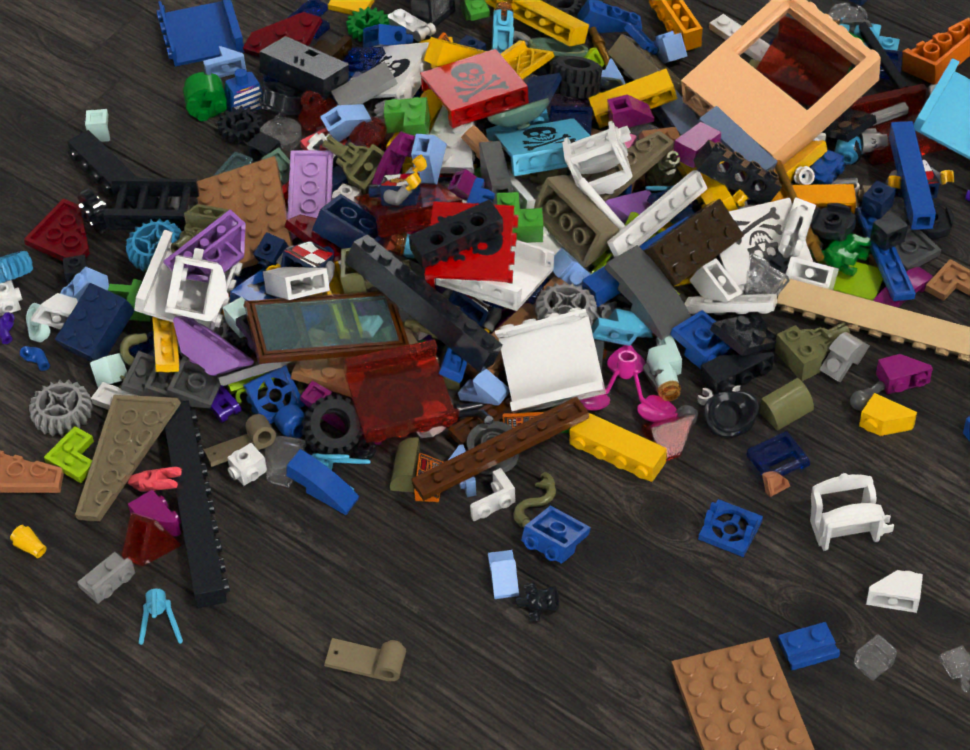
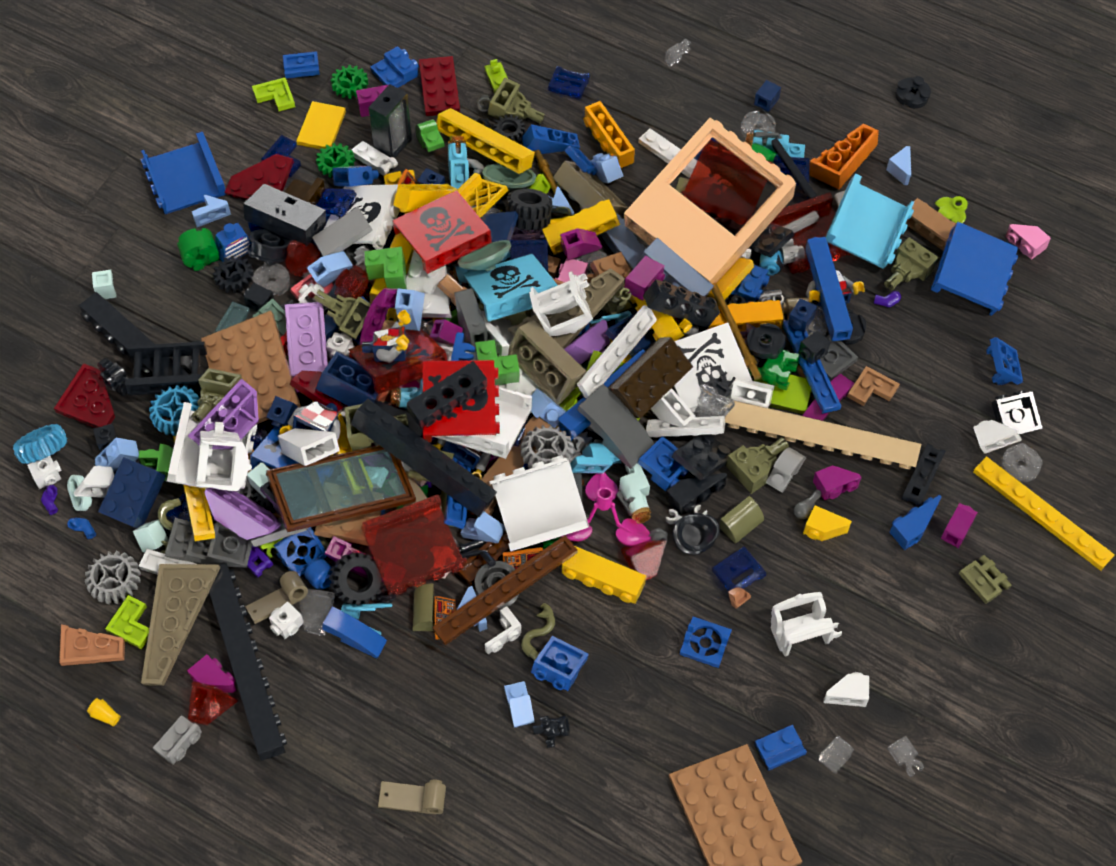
camera: 10 degrees left, 10 degrees up
coral hinge [128,467,182,492] -> none
medium azure plant [139,589,183,645] -> none
white bar [577,177,625,231] -> none
white plate [778,197,816,257] -> none
white plate [794,166,815,185] -> none

